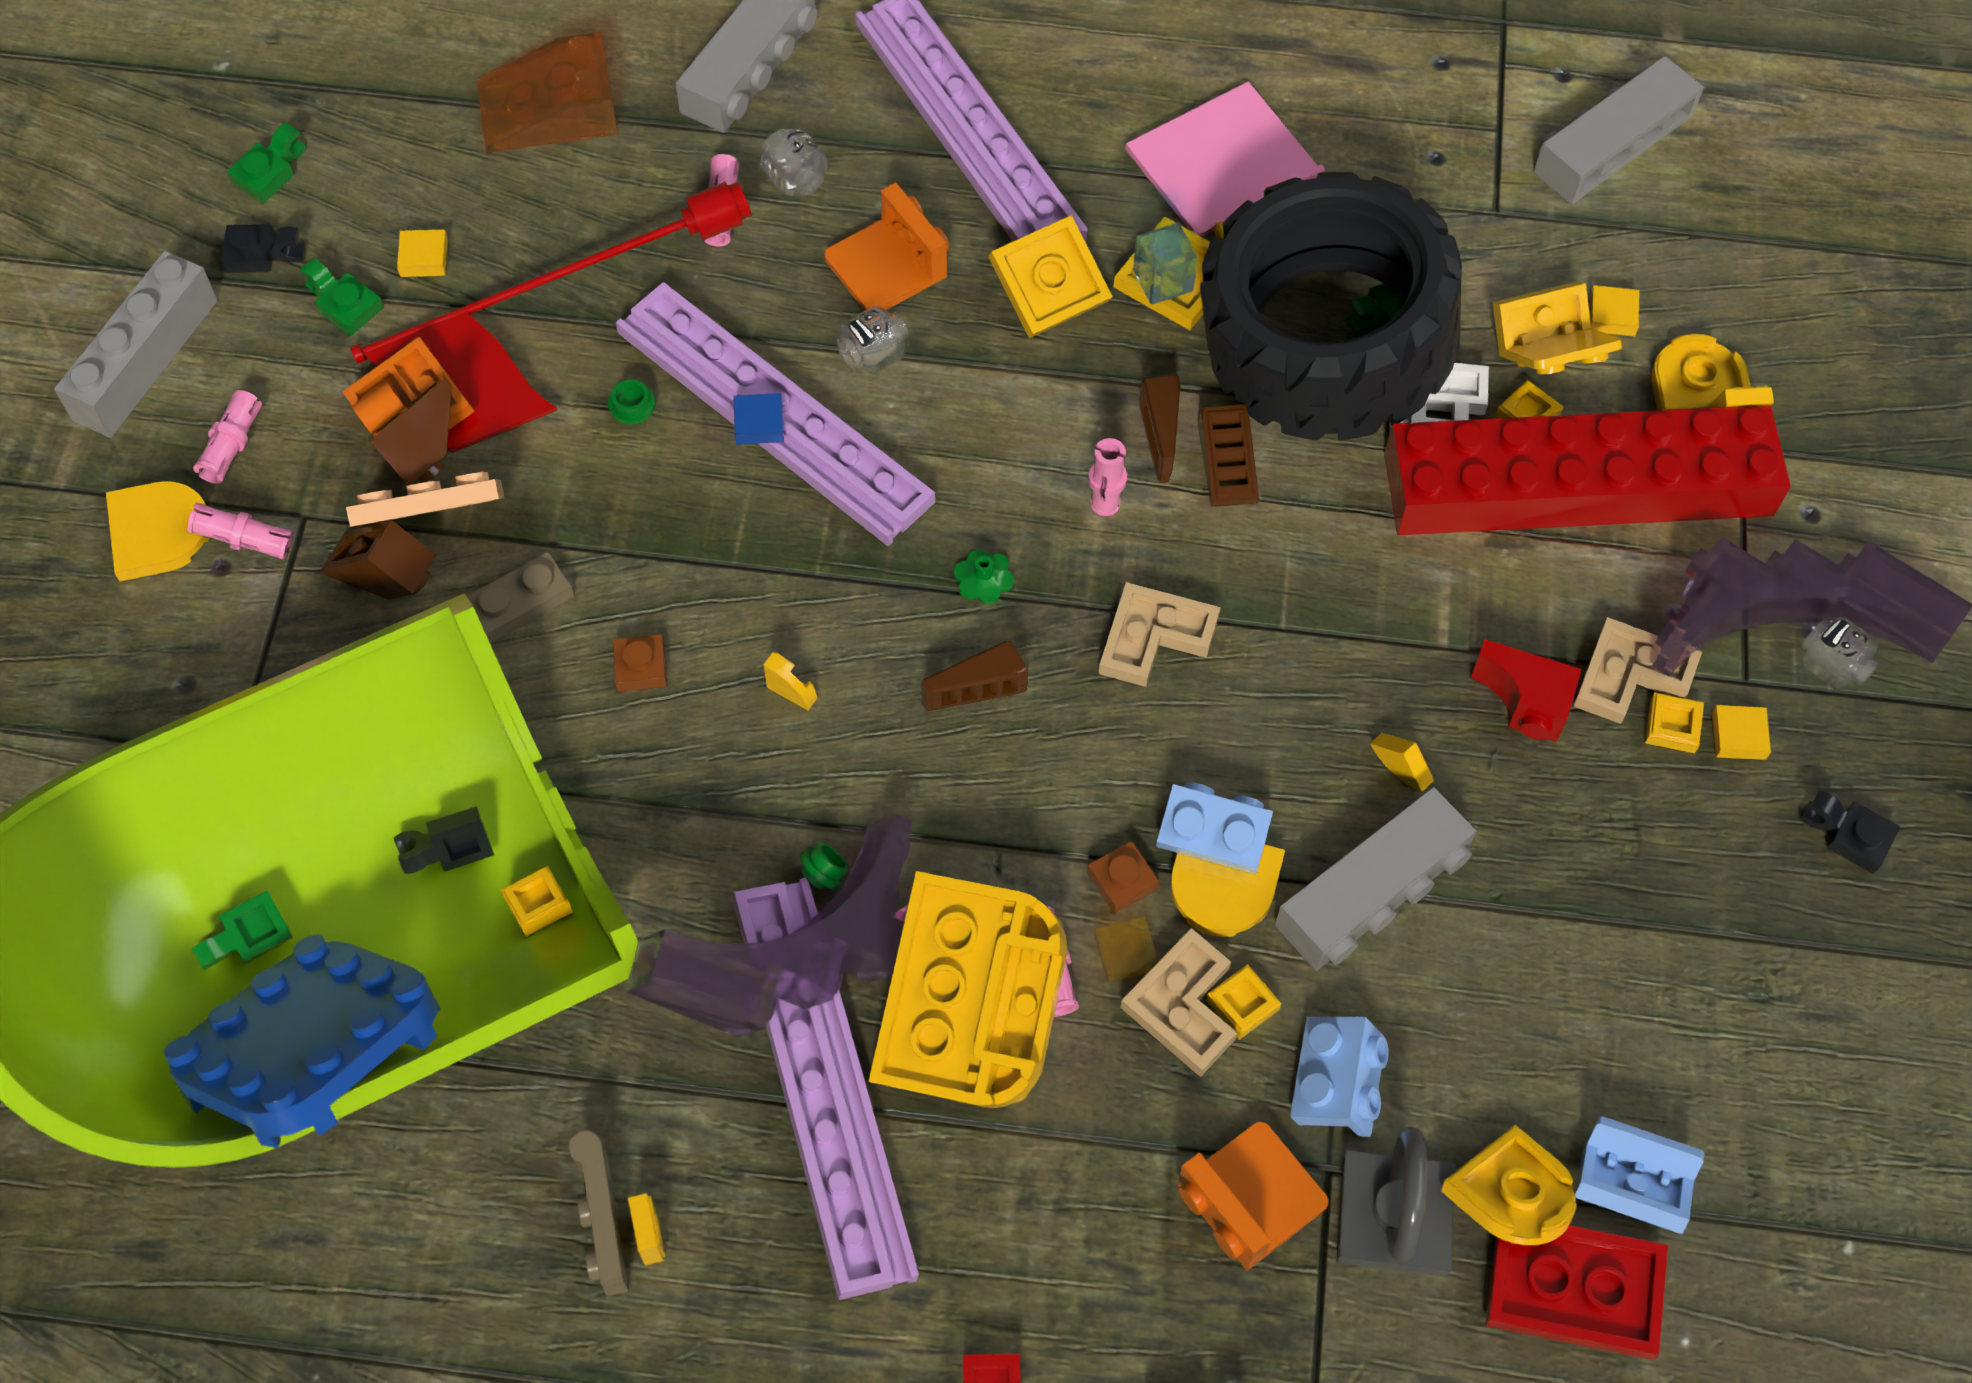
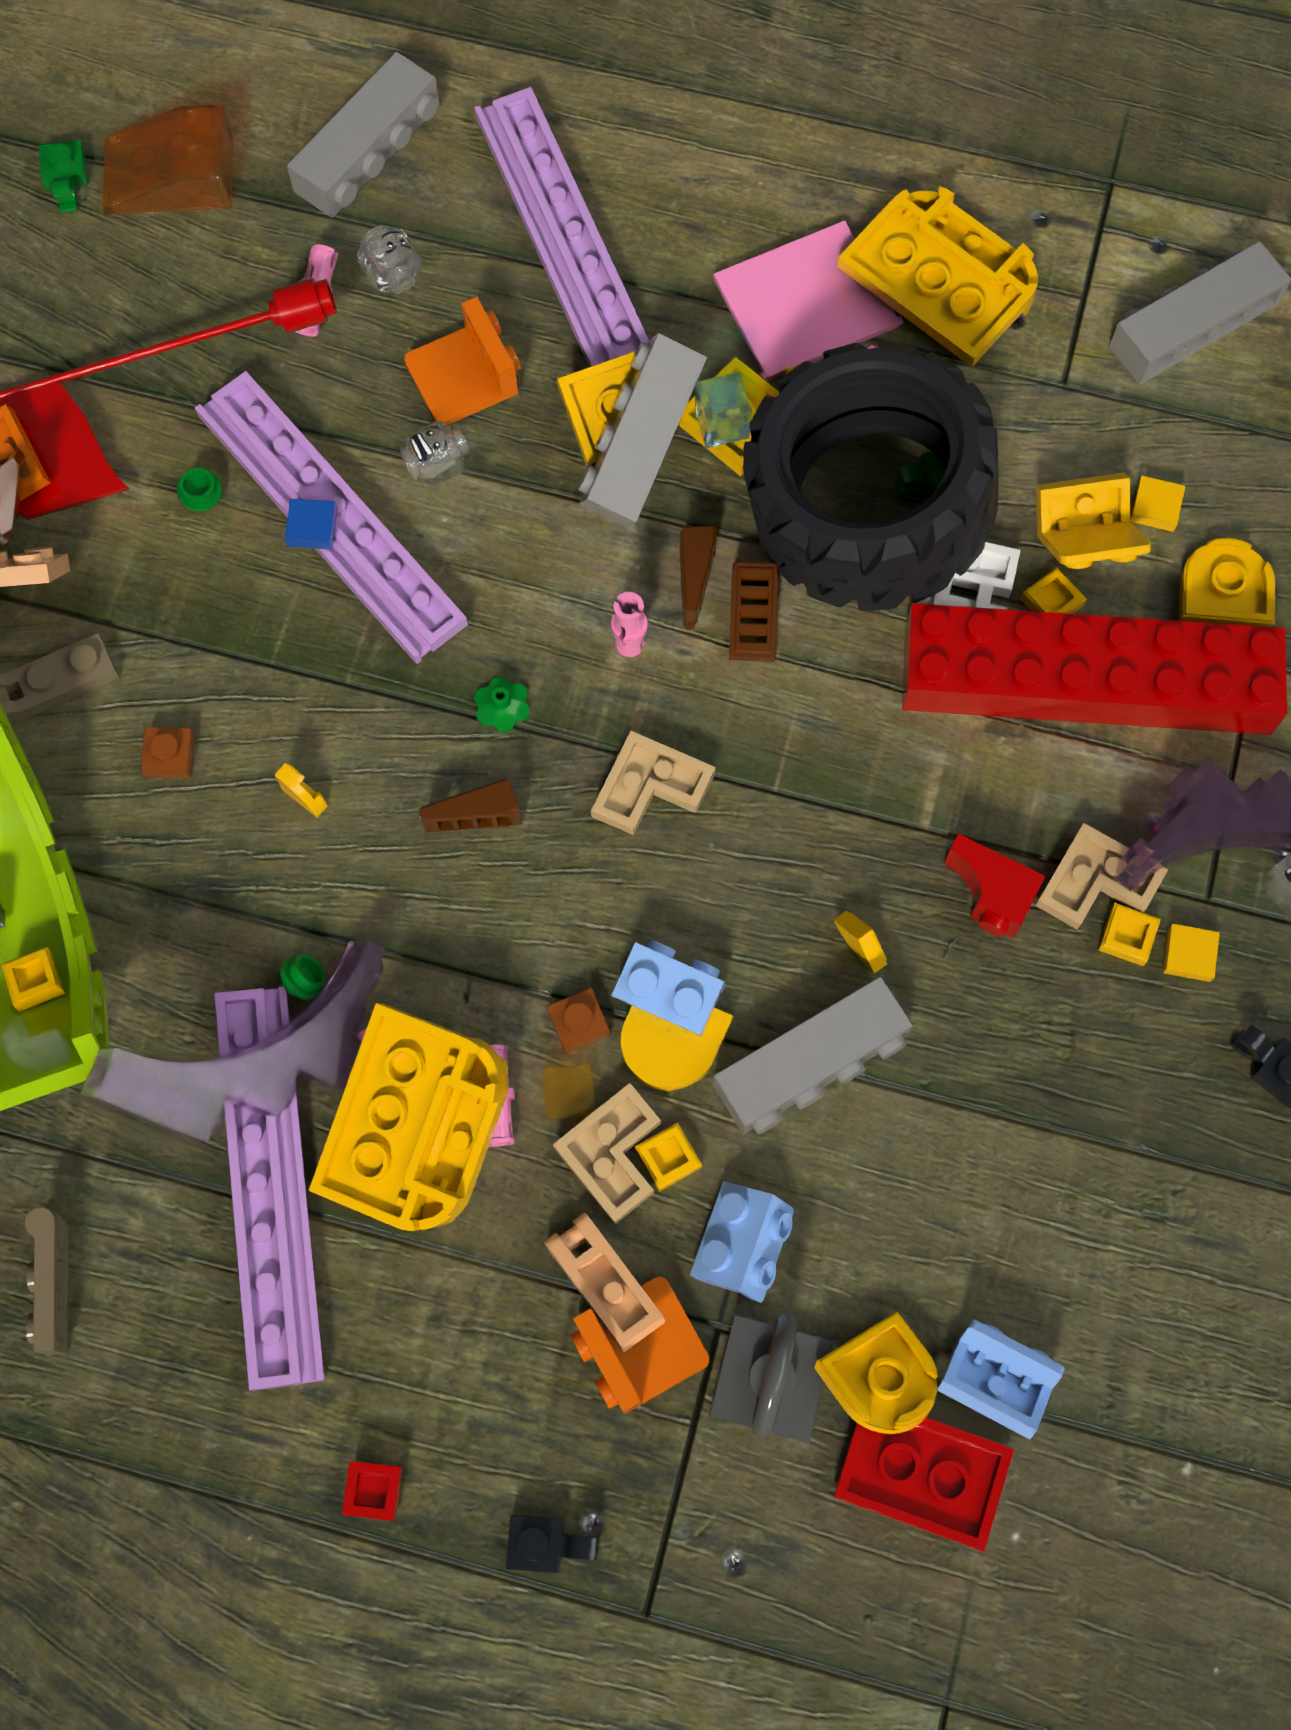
camera: 10 degrees right, 10 degrees up
yellow tile [397,229,448,277] -> none
yellow tile [628,1193,666,1266] -> none
yellow tile [1710,386,1774,408] -> none
none -> green plate [39,140,88,213]
none -> light nougat plate [543,1212,665,1352]
none -> light grey brick [577,333,707,528]
none -> yellow plate [837,186,1038,367]

